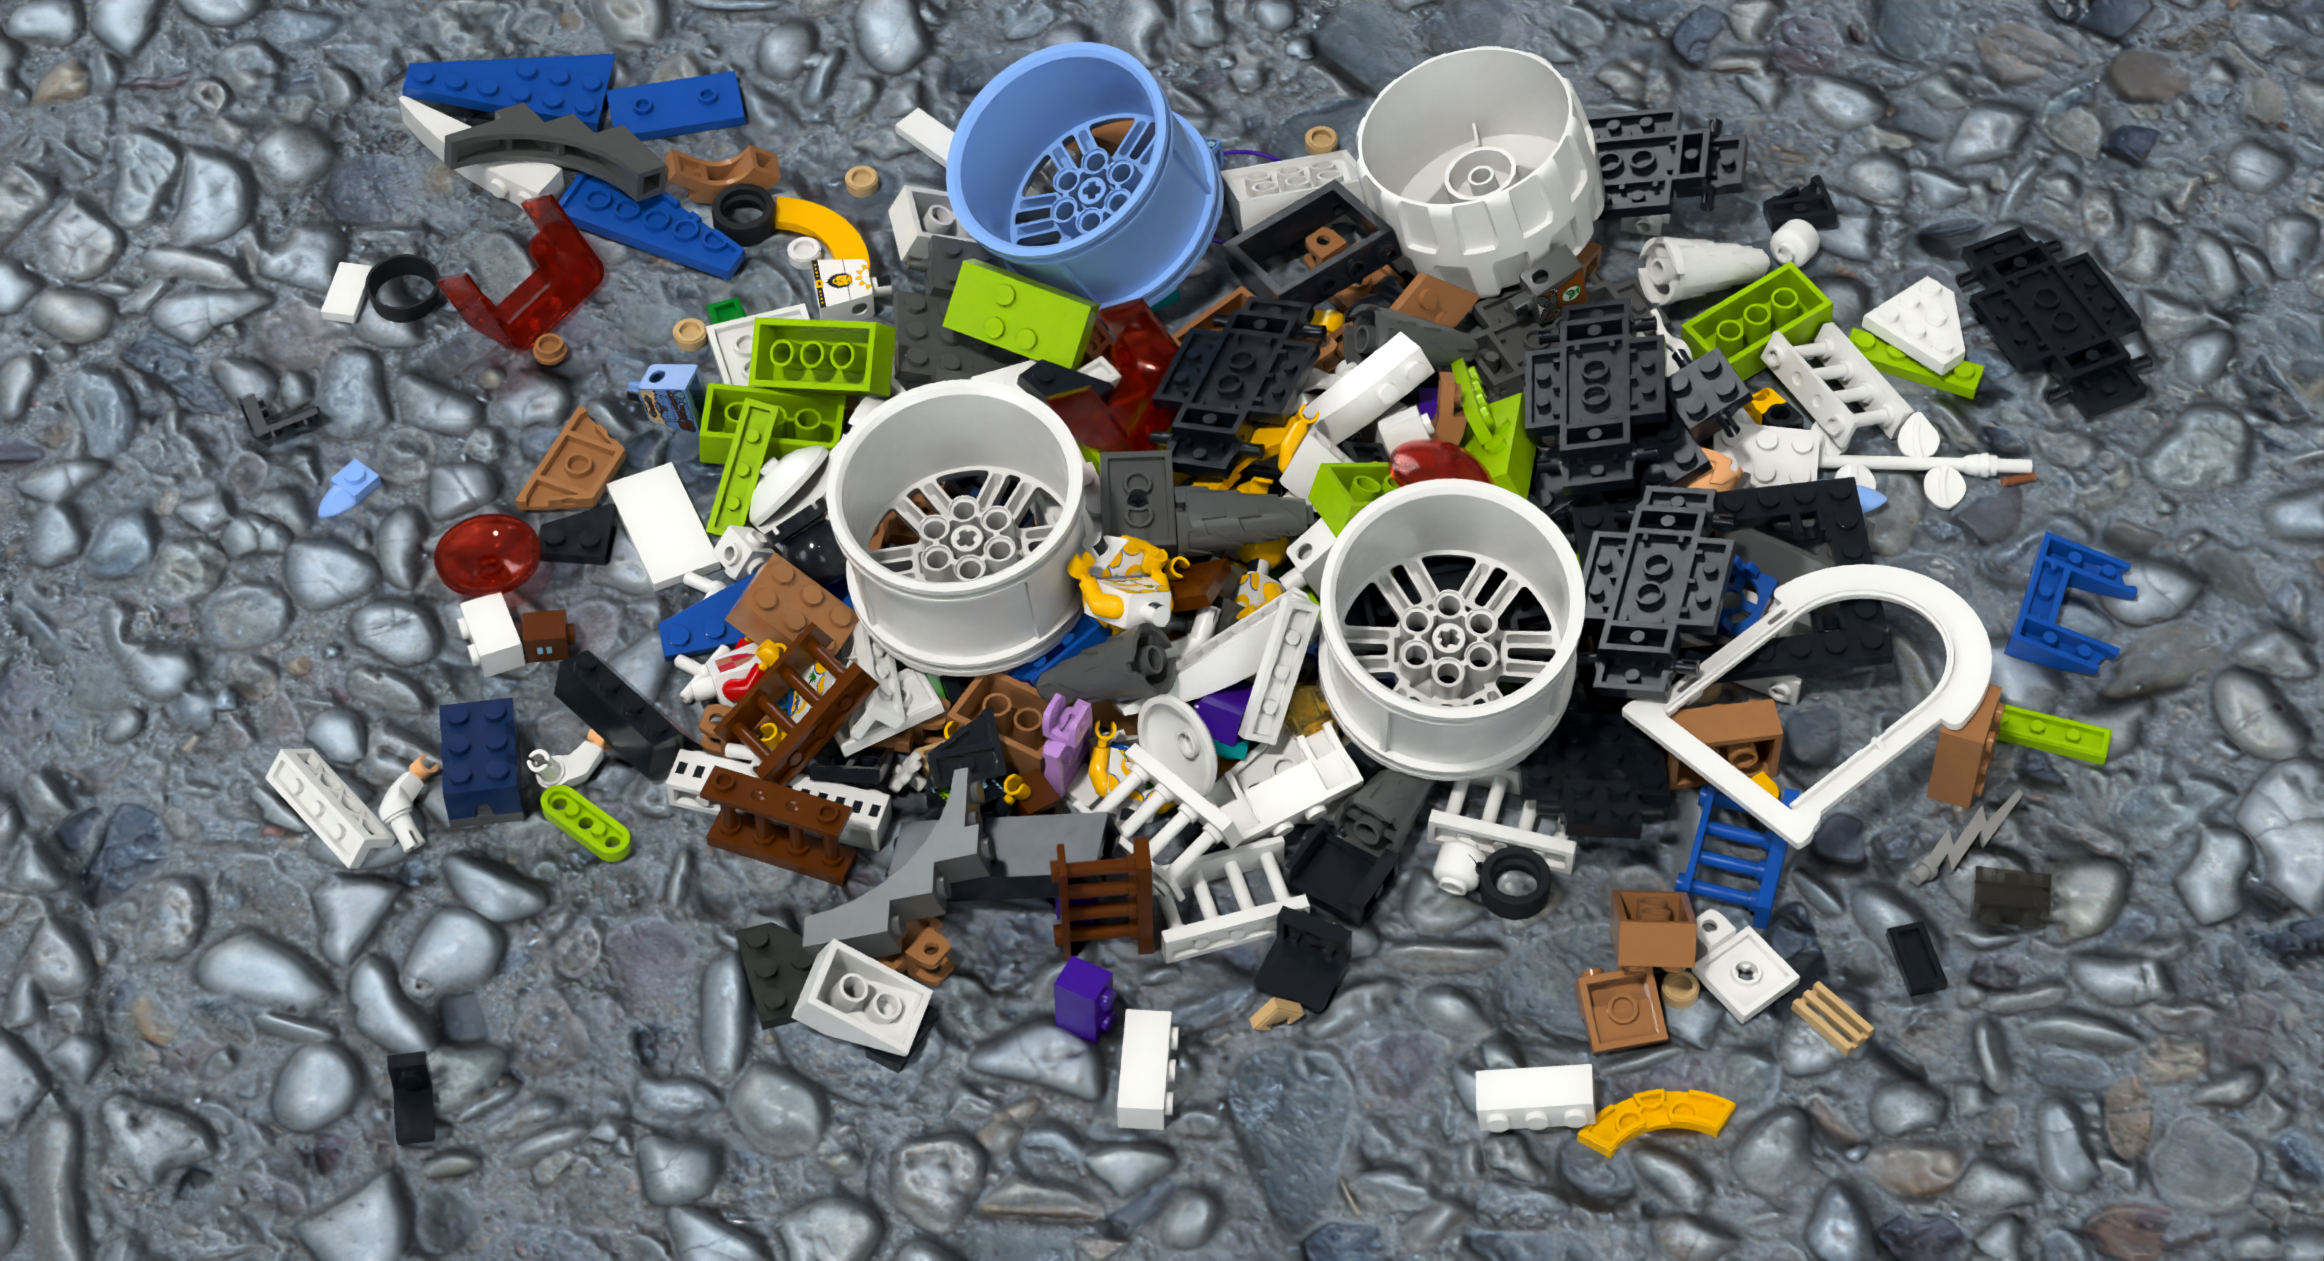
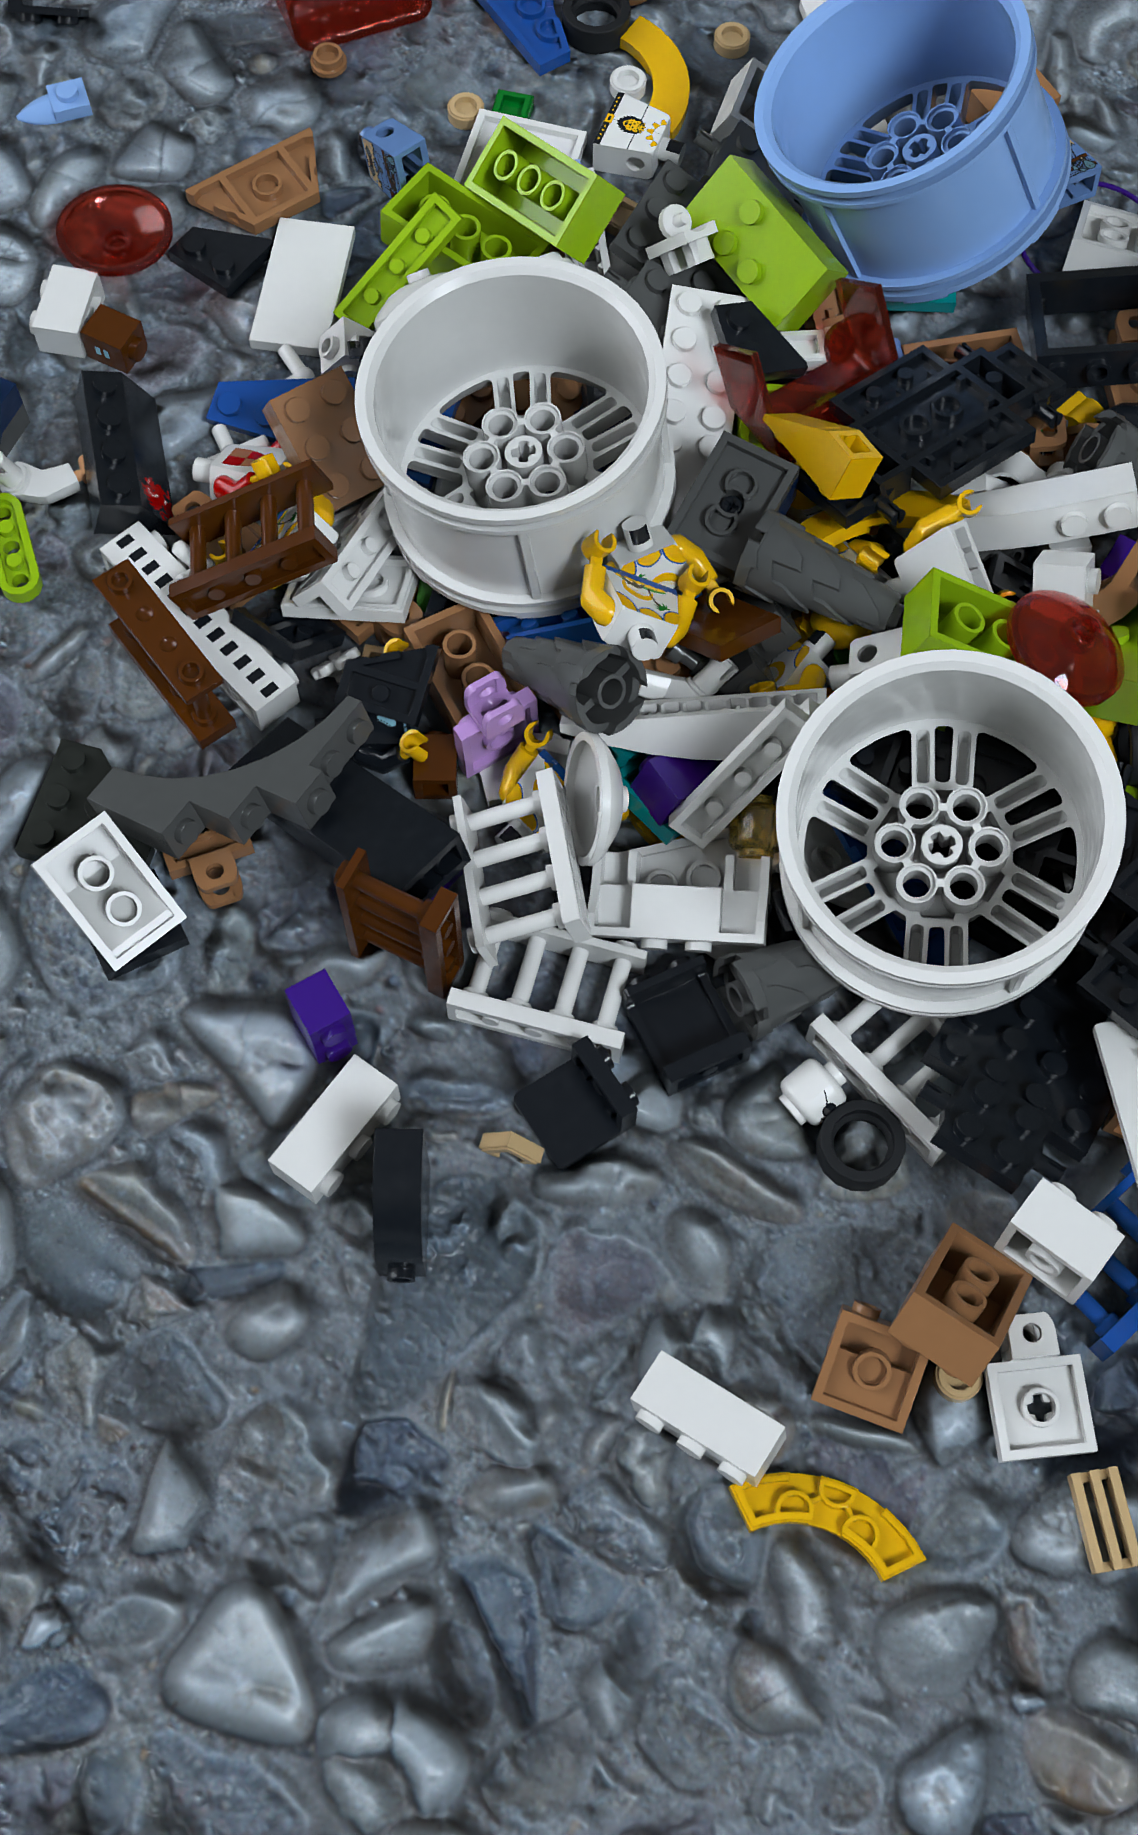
camera: 30 degrees right, 15 degrees up
none -> black brick [372,1128,431,1283]
none -> white hips [645,204,718,276]
none -> yellow slope [762,413,883,500]
none -> white brick [994,1177,1125,1305]

